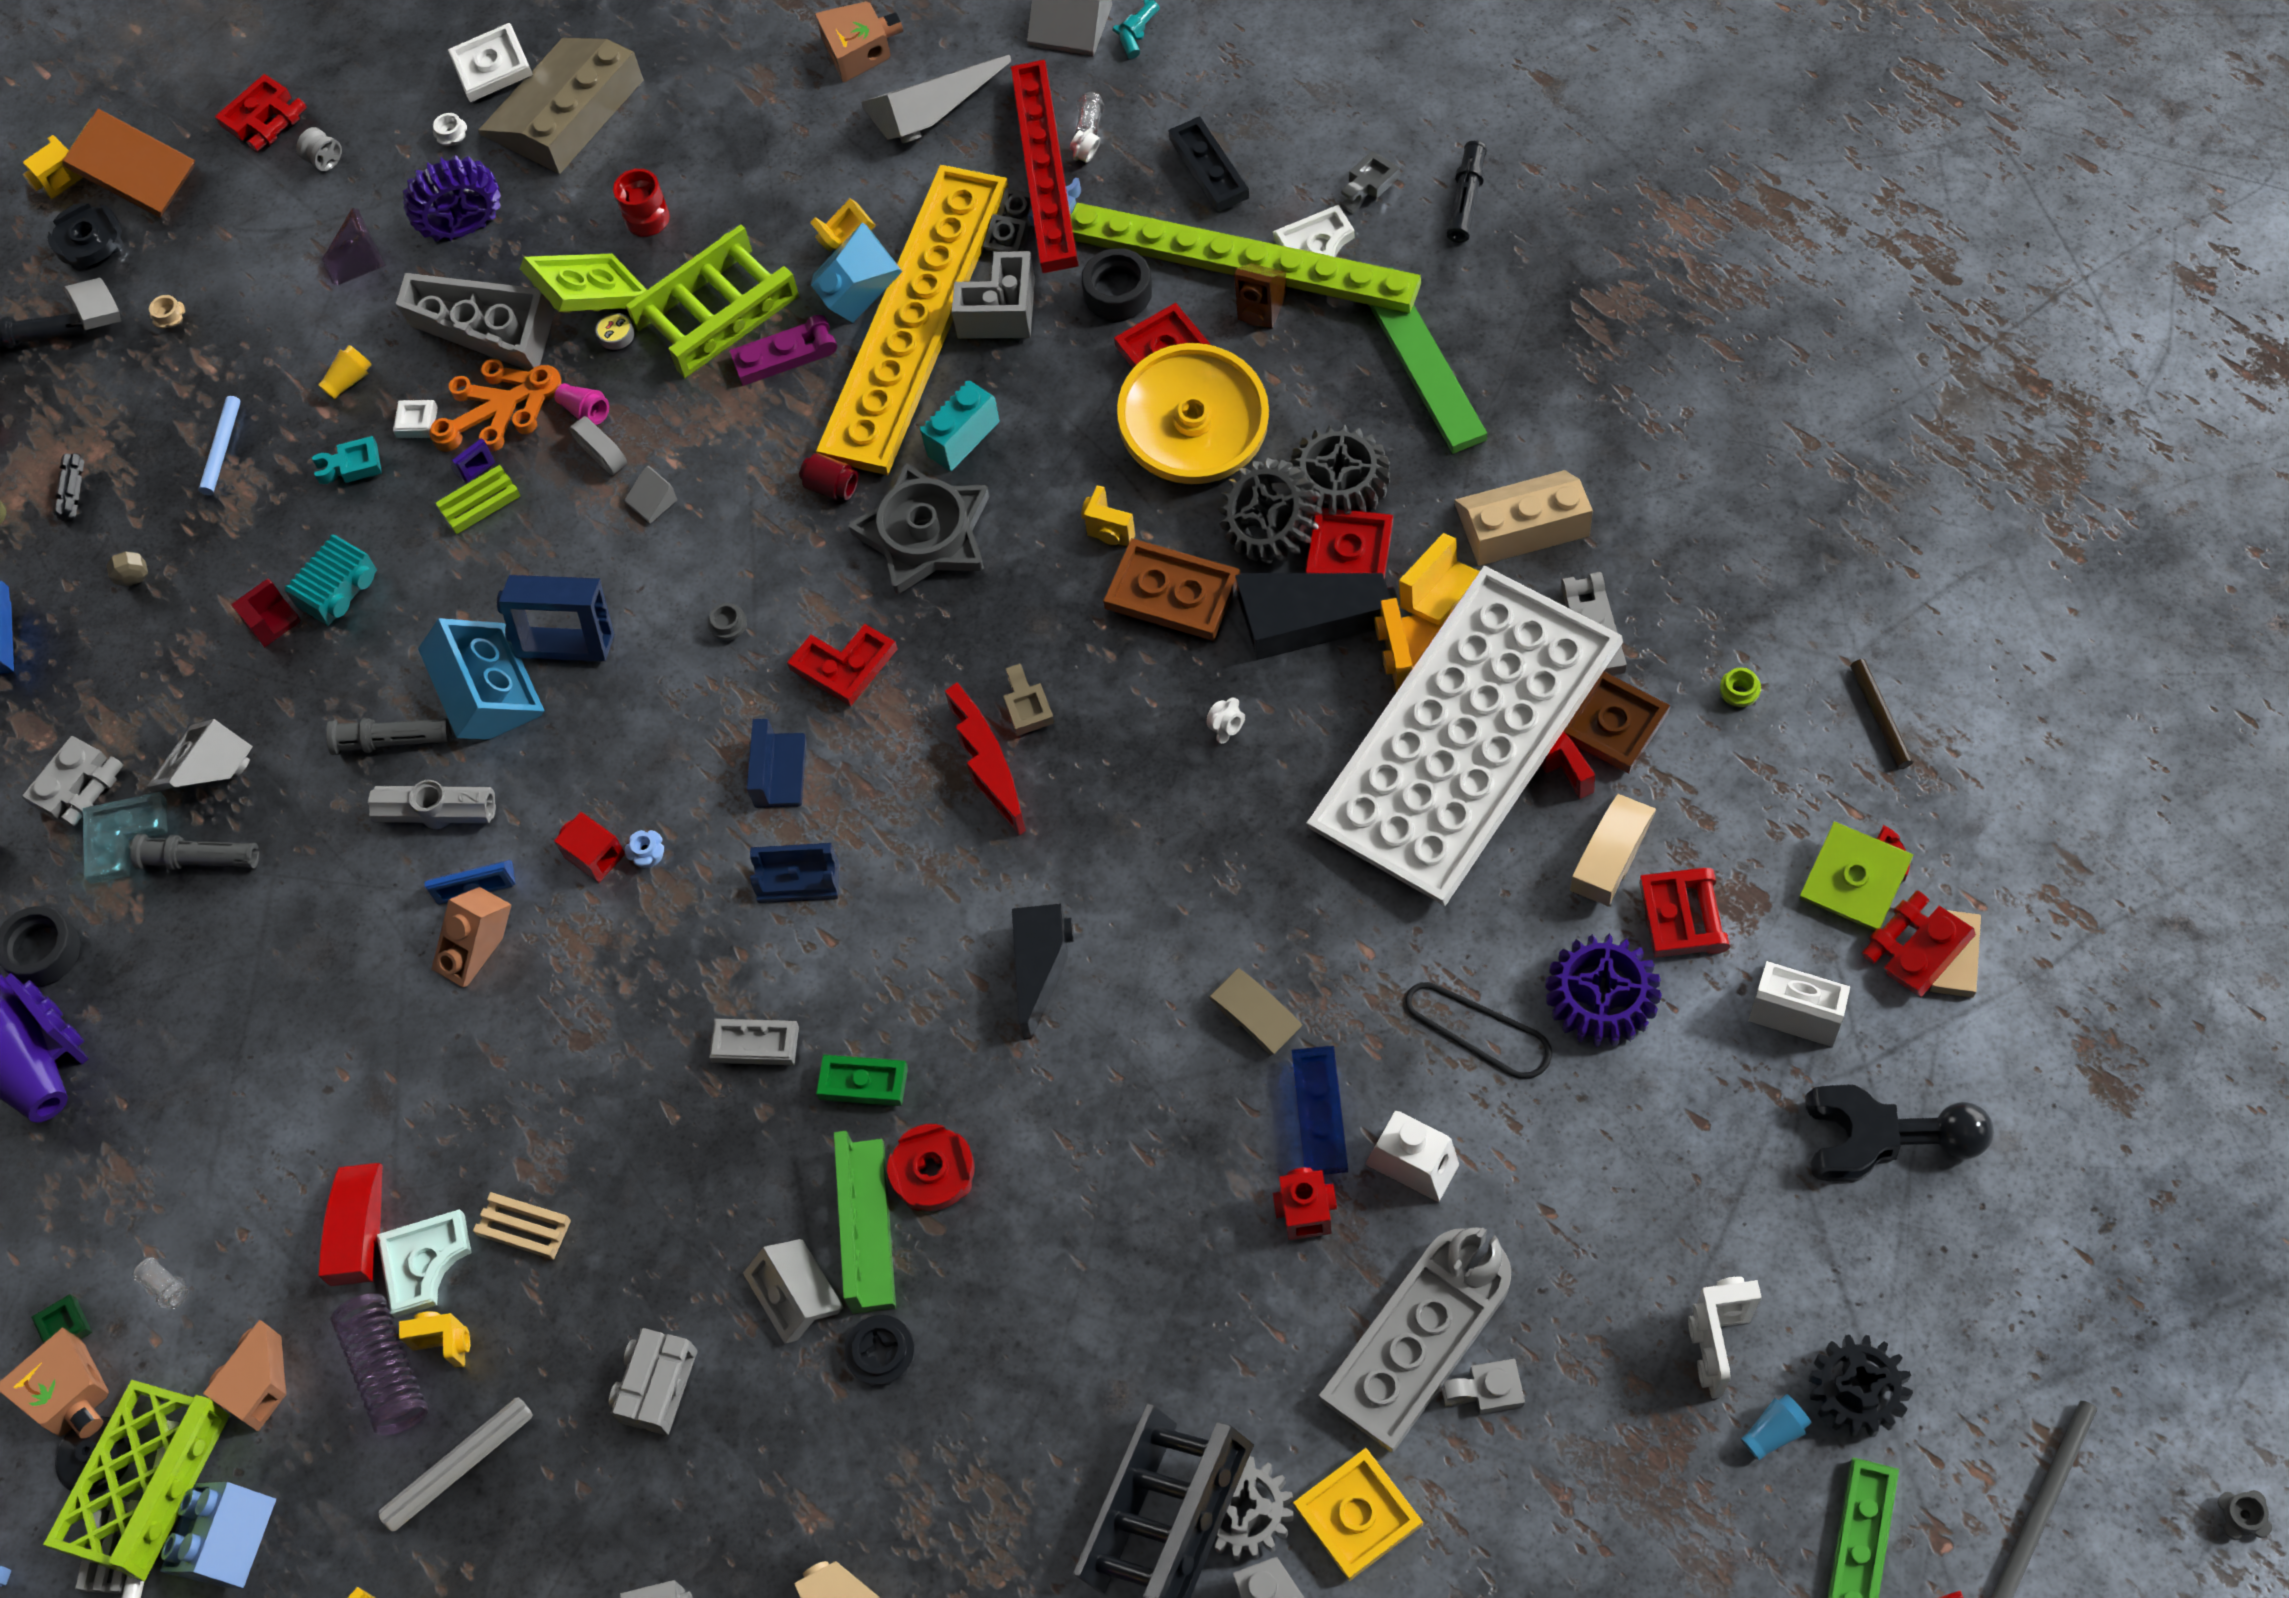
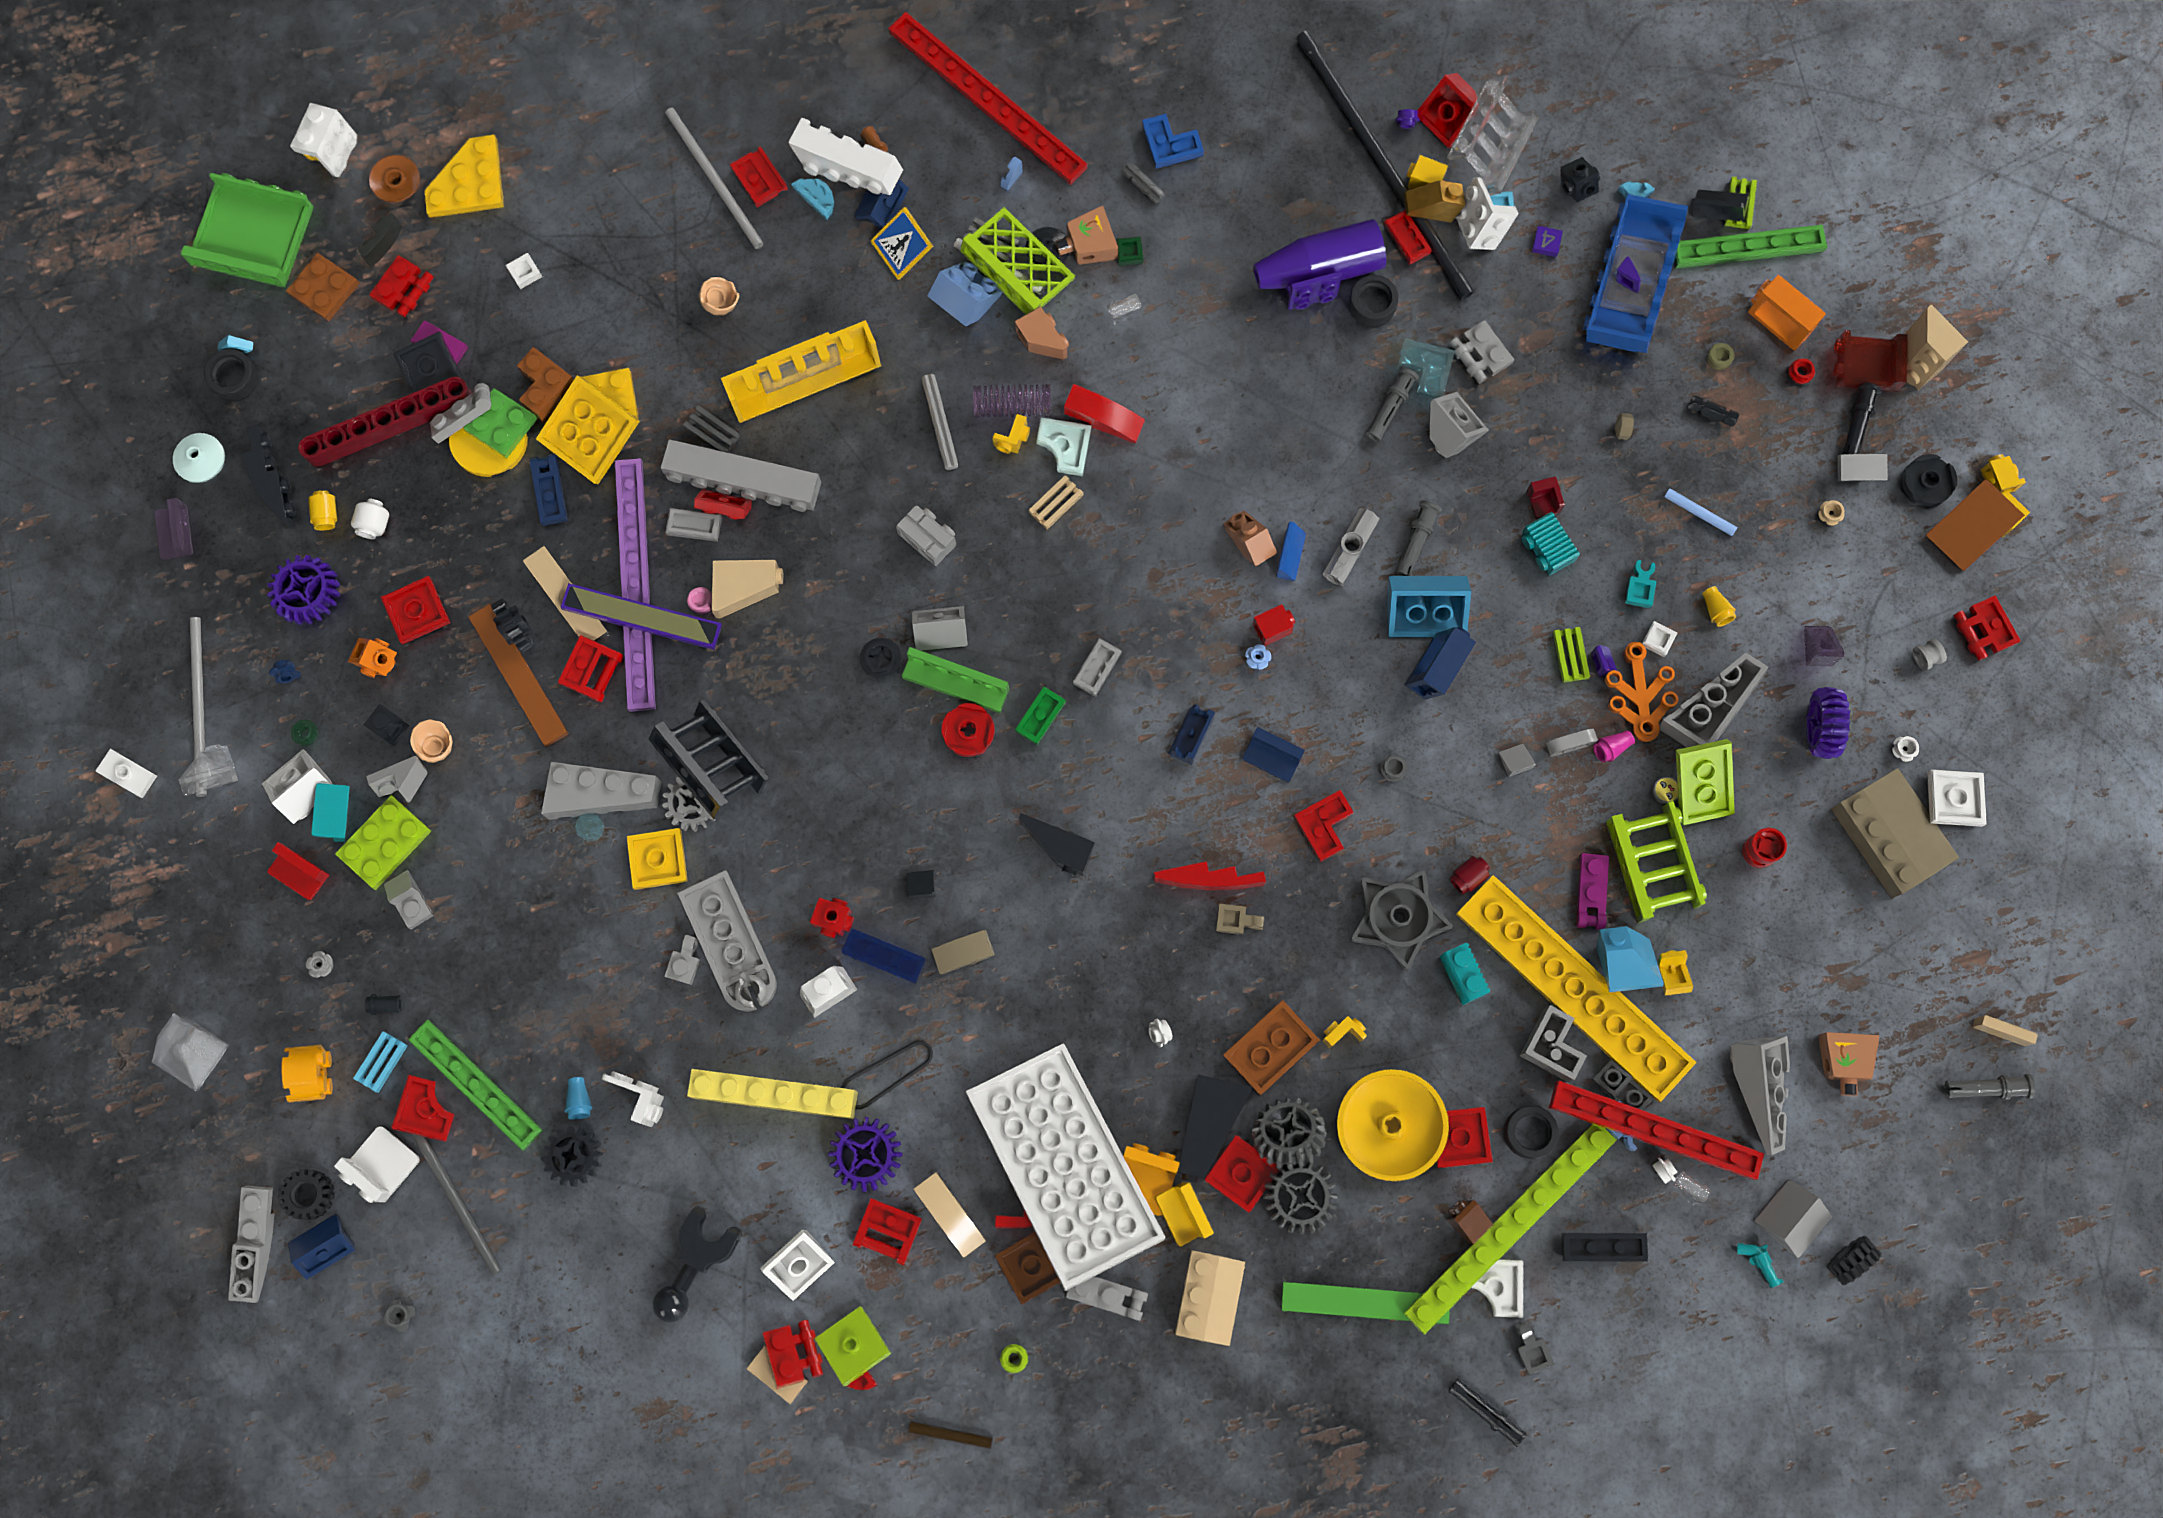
camera: 110 degrees right, 15 degrees up
none -> light yellow brick [687,1069,858,1119]
none -> black slope [907,870,936,899]

